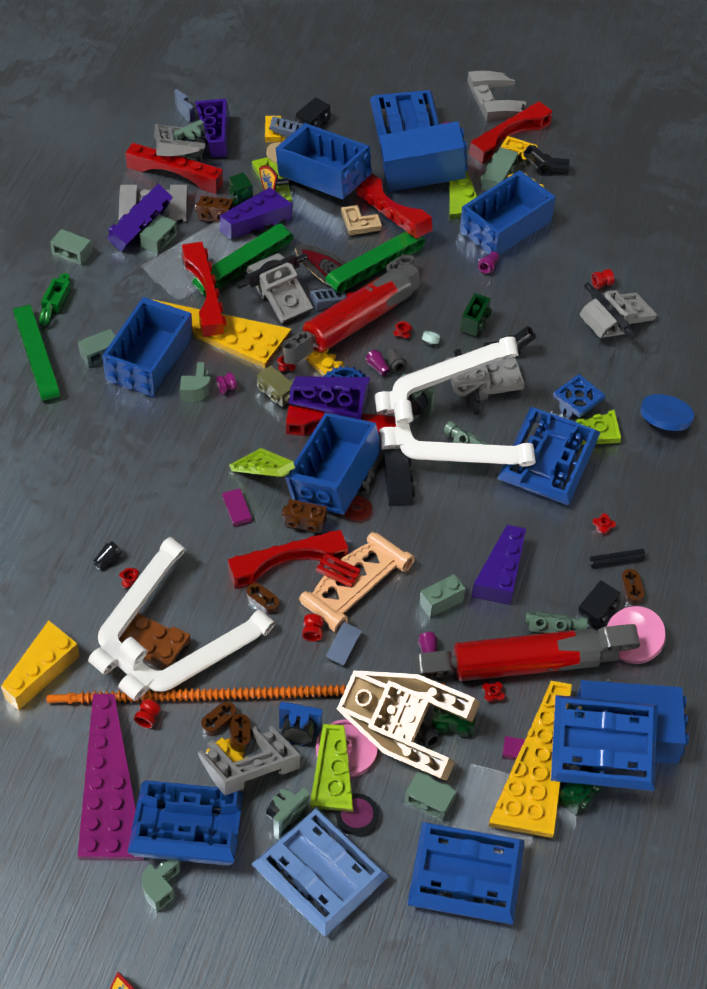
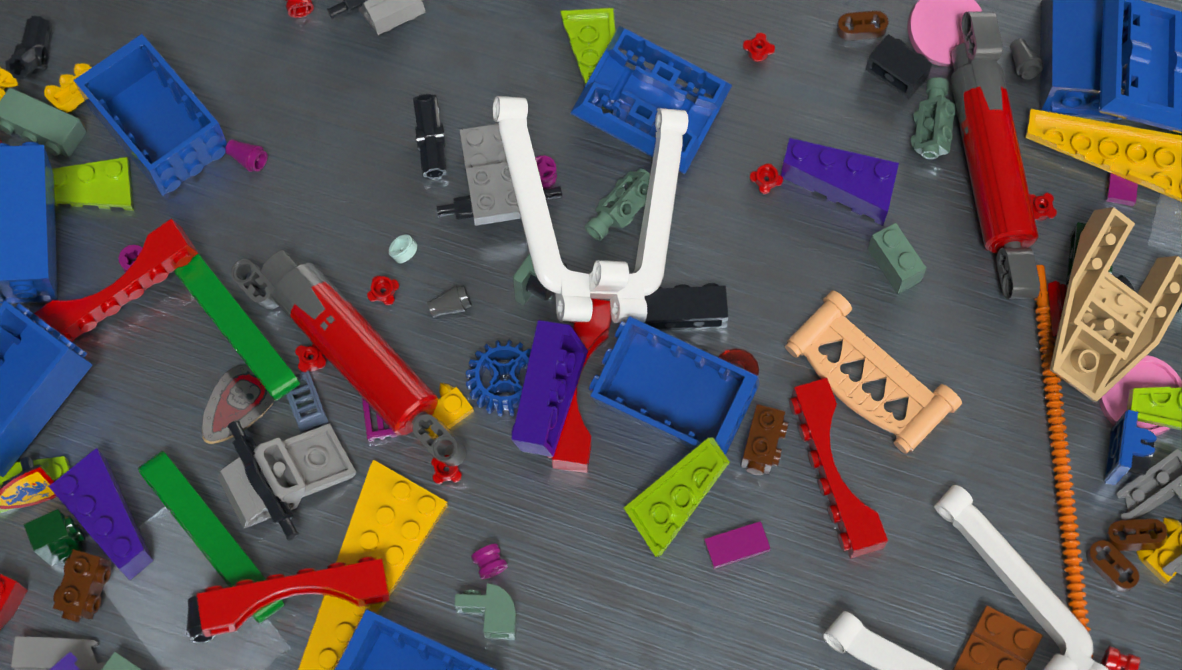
camera: 85 degrees left, 15 degrees up
reddish brown beam [246,583,279,615] -> none
olive brick [257,365,293,407] -> none
red wheel [302,614,324,642] -> none
red tile [316,553,361,587] -> none
sand blue slope [325,622,362,666] -> none
tan plate [341,205,382,235] -> none
magenta cone [365,349,390,376] -> none
magenta cone [418,632,438,653] -> none
dark green brick [460,293,492,336] -> none
blue piece [553,374,606,418] -> none
black axle [589,548,646,568] -> none
none -> magenta wheel [535,155,557,189]
none -> red plate [750,163,783,194]

